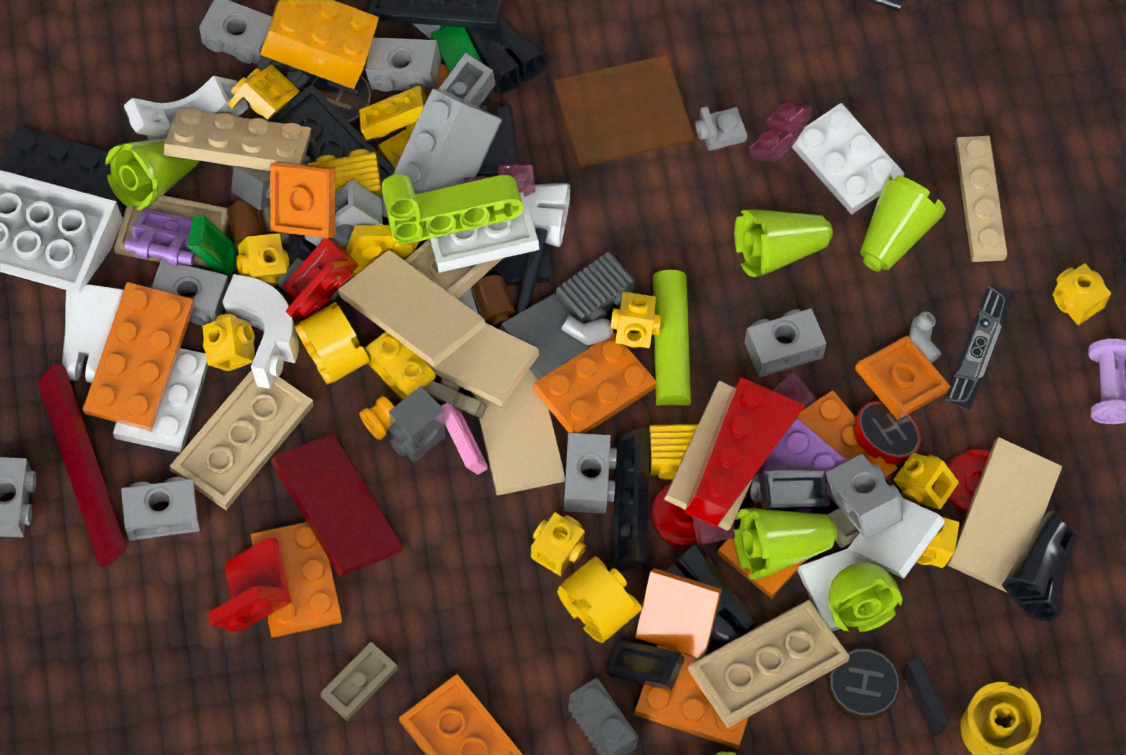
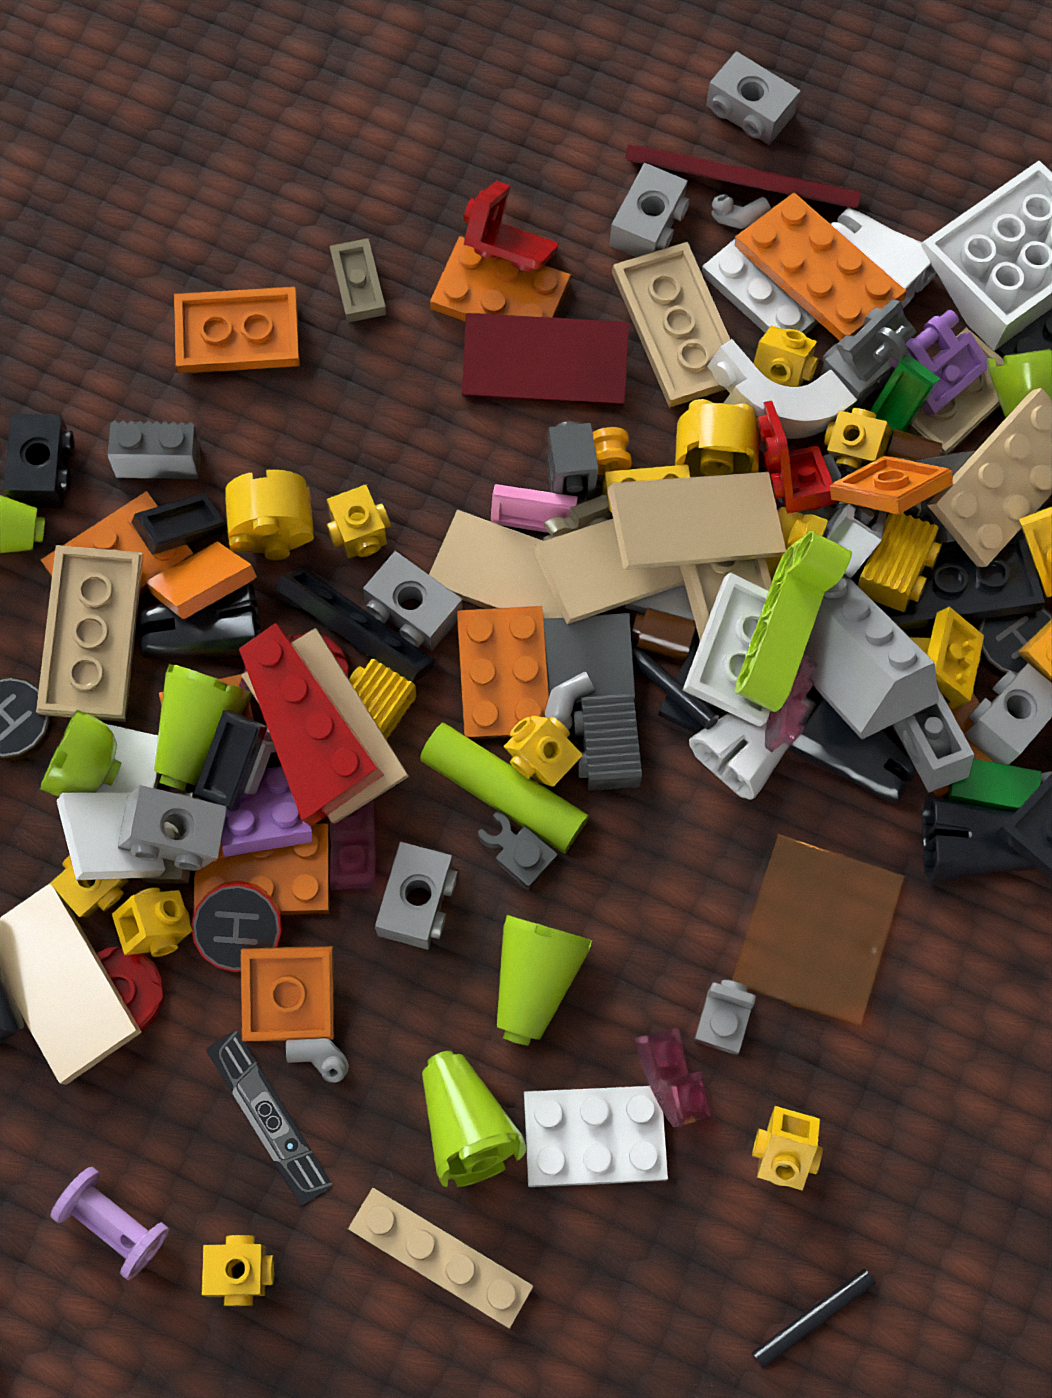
camera: 125 degrees right, 5 degrees up
none -> dark grey plate [478,812,558,890]
none -> light grey arm [712,195,771,229]
none -> yellow brick [752,1106,823,1190]
none -> dark grey hips [837,299,916,382]

